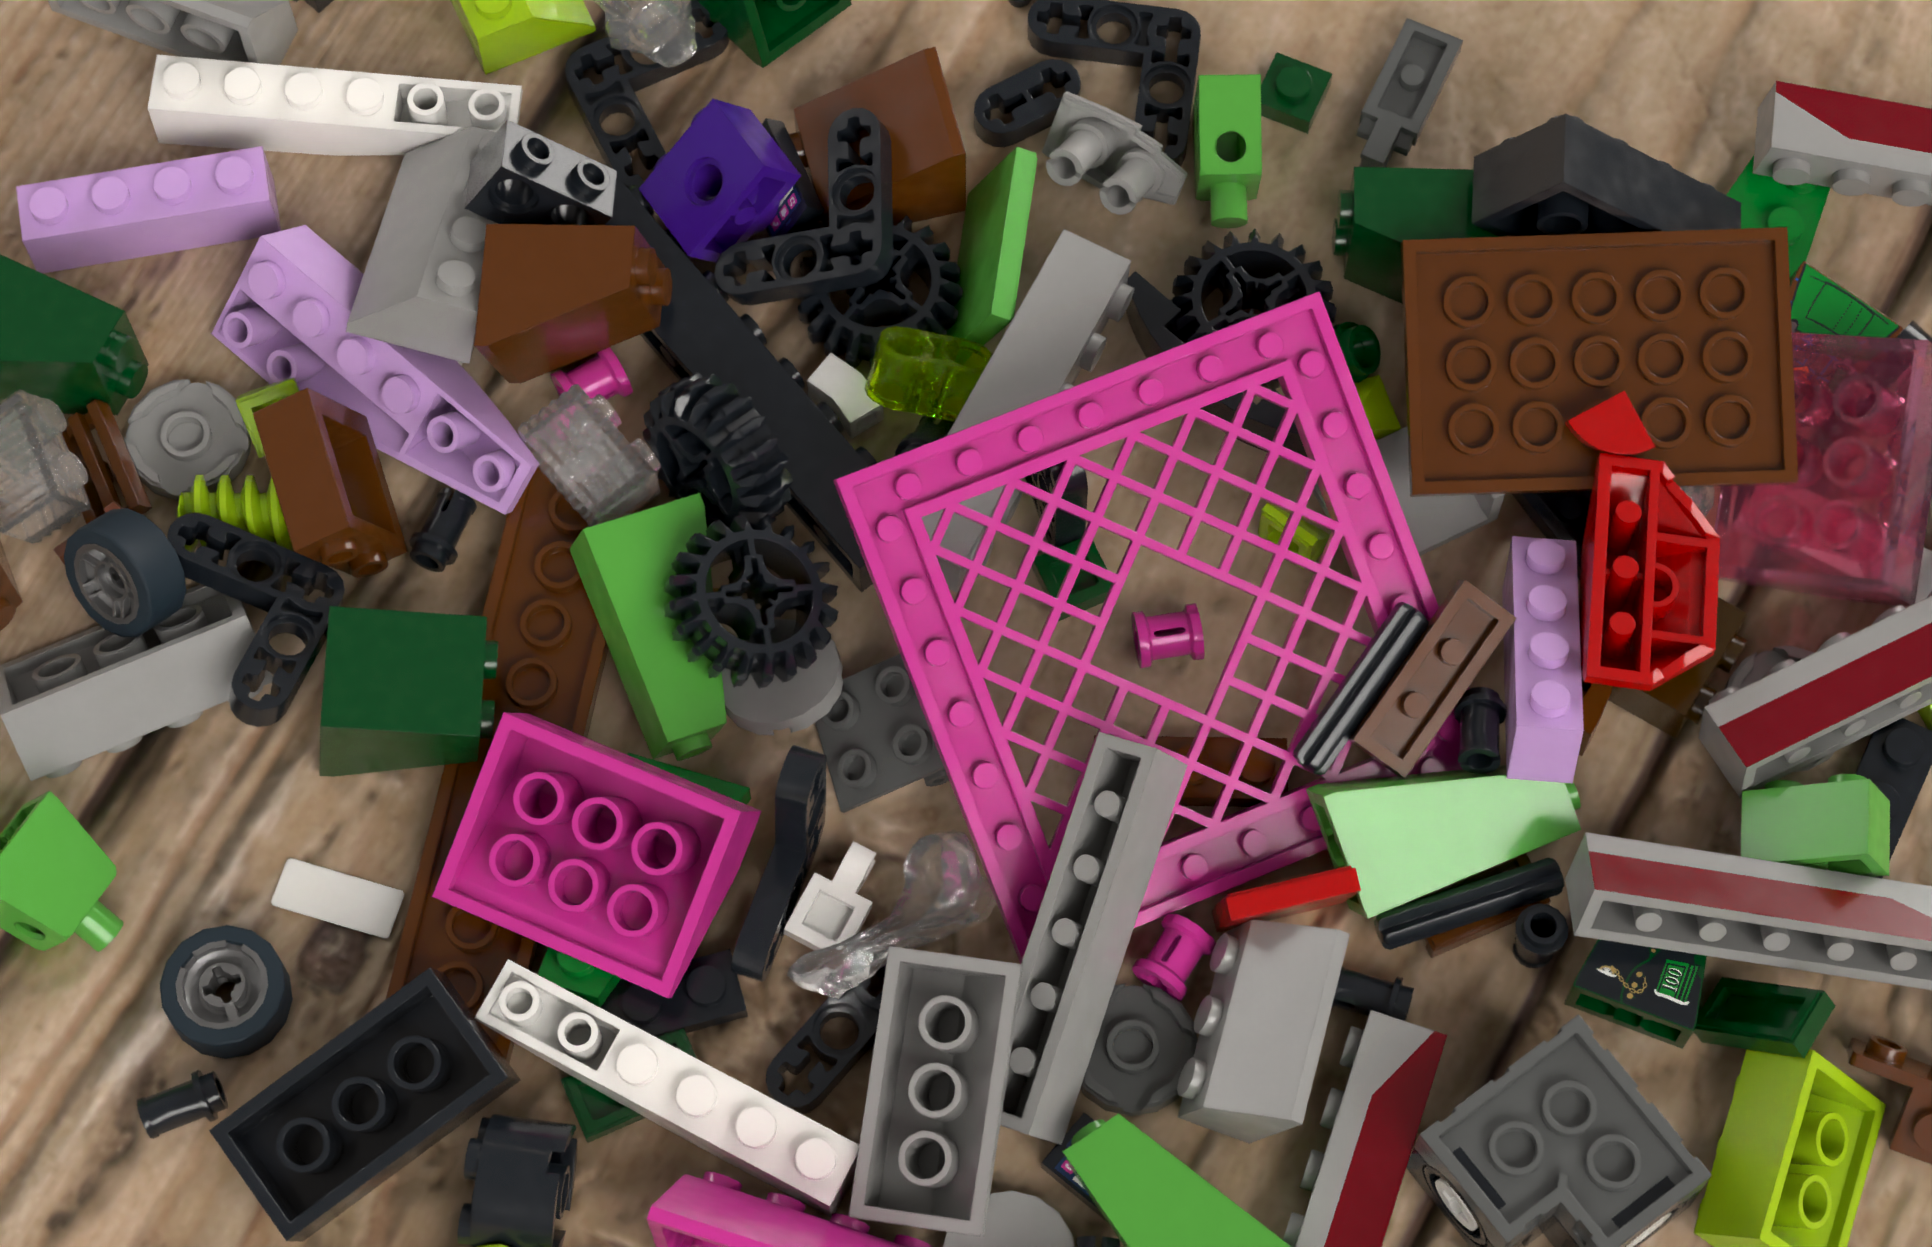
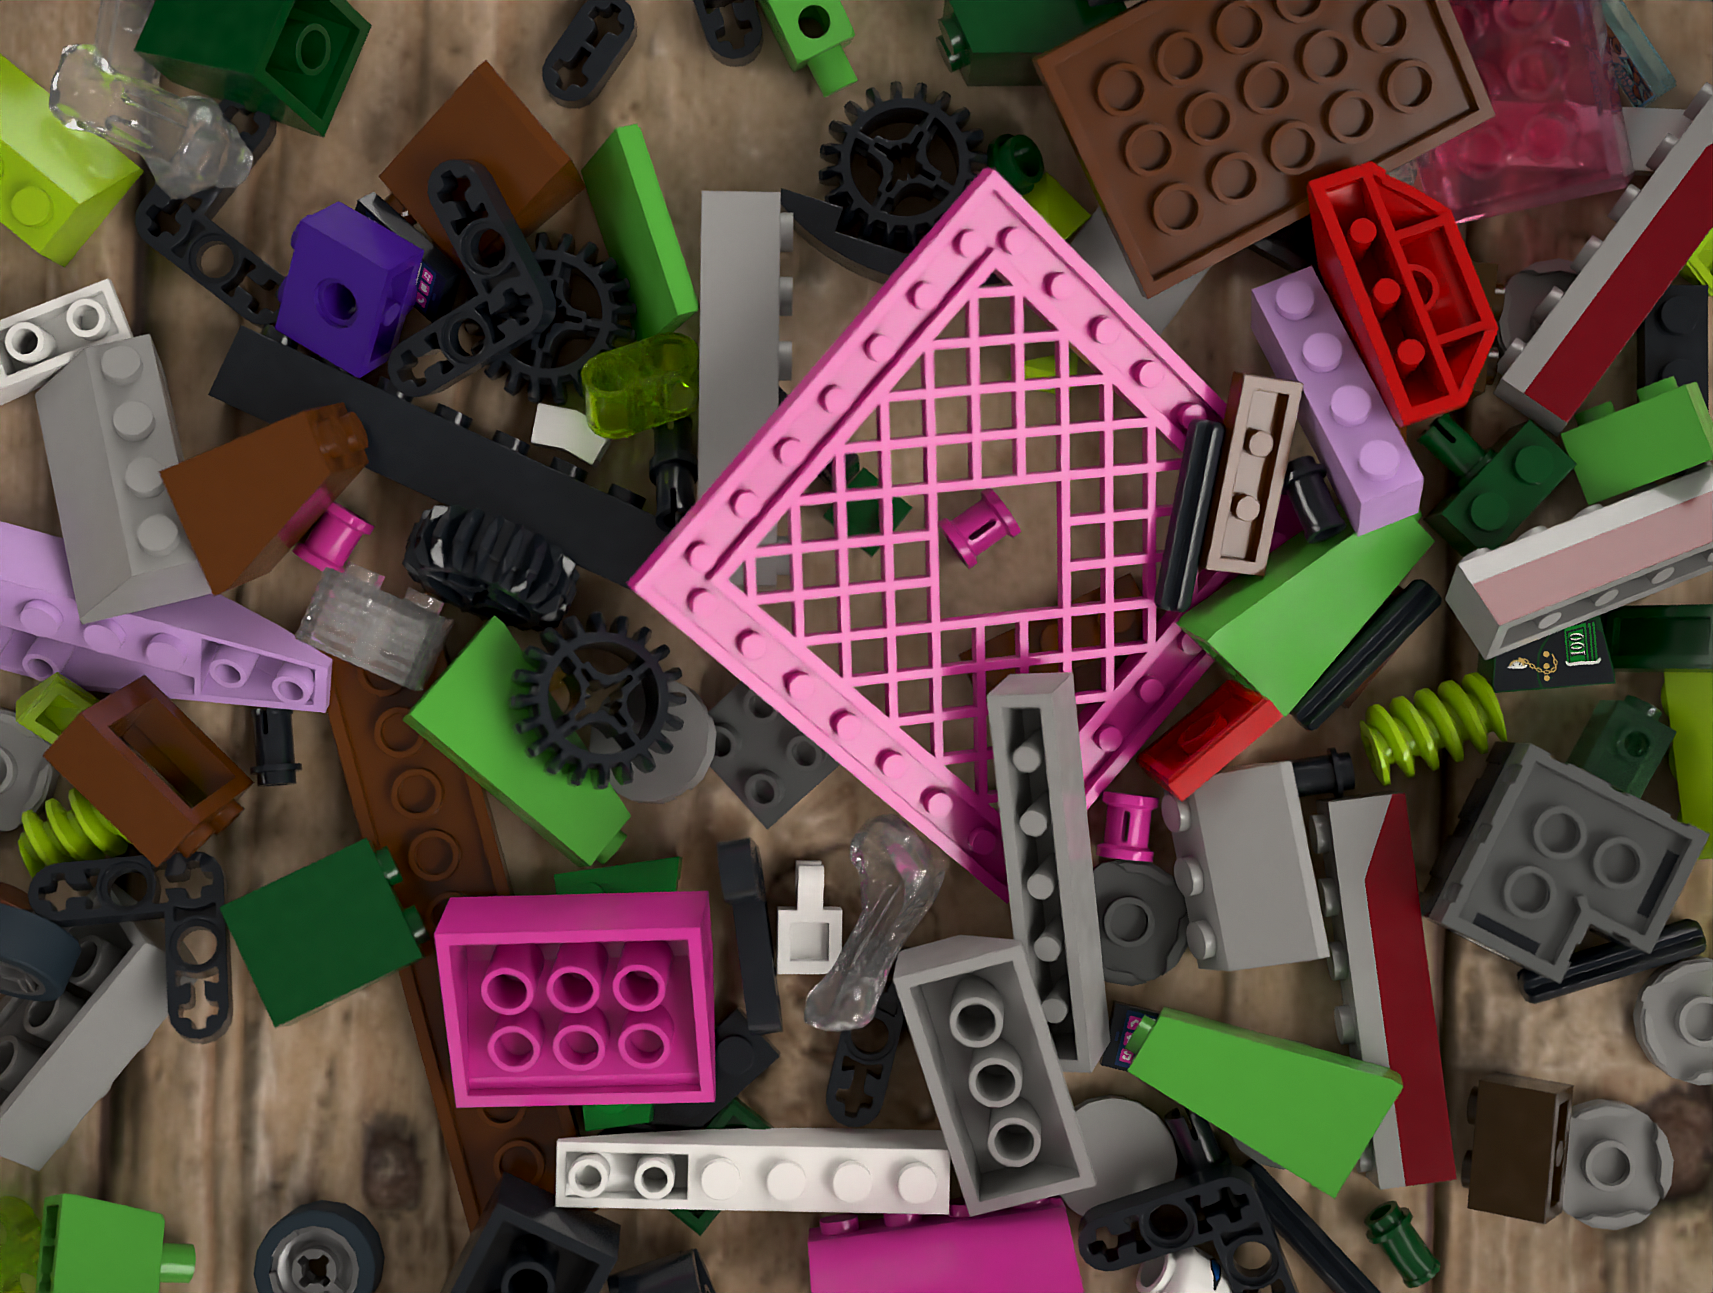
camera: 25 degrees left, 20 degrees up
white sticker [271,858,404,938] -> none
black brick [464,120,617,225] -> none
light grey connector [1042,91,1188,215] -> none
black pin [1512,904,1568,968] -> none
red tile [1565,390,1655,456] -> none
none -> lime piece [1359,672,1507,787]
none -> dark green brick [1416,412,1577,558]
none -> clear green brick [1566,695,1677,799]

